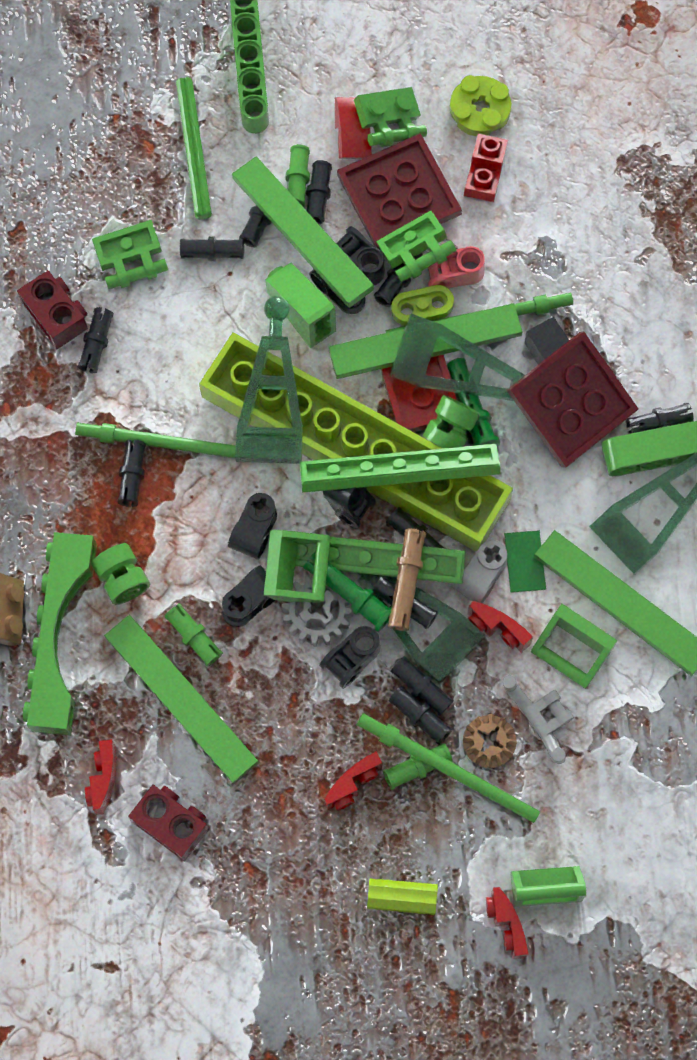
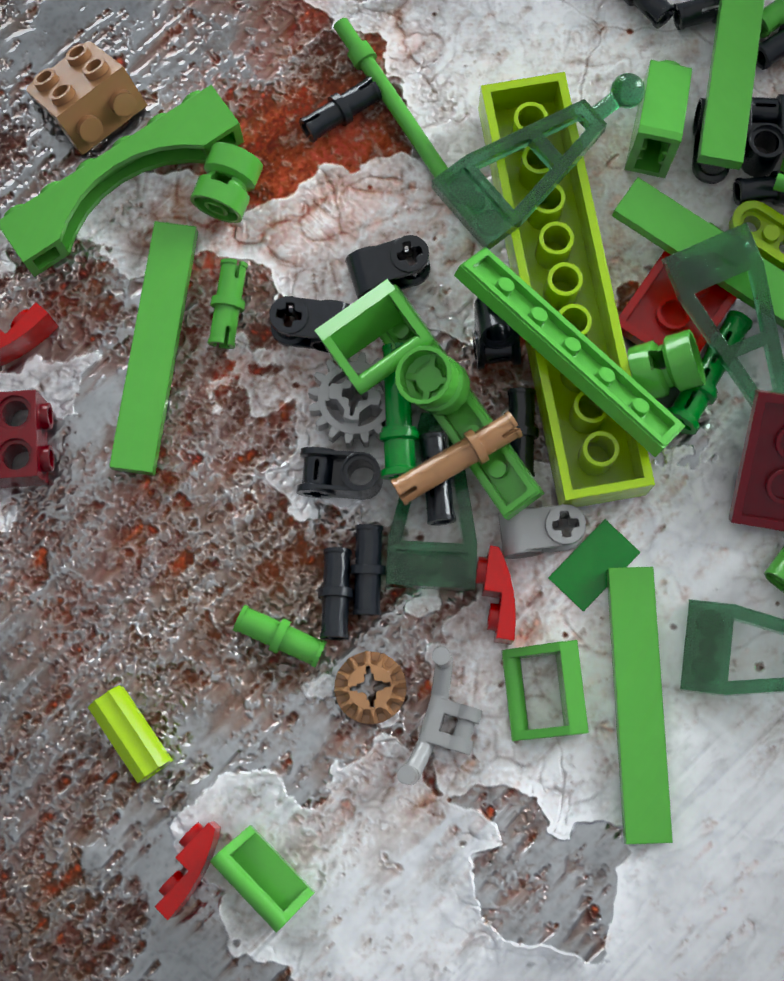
camera: 50 degrees right, 5 degrees up
red slope [324,751,382,811] -> none
bright green bar [356,713,540,823] -> none
none -> bright green wheel [395,346,470,415]

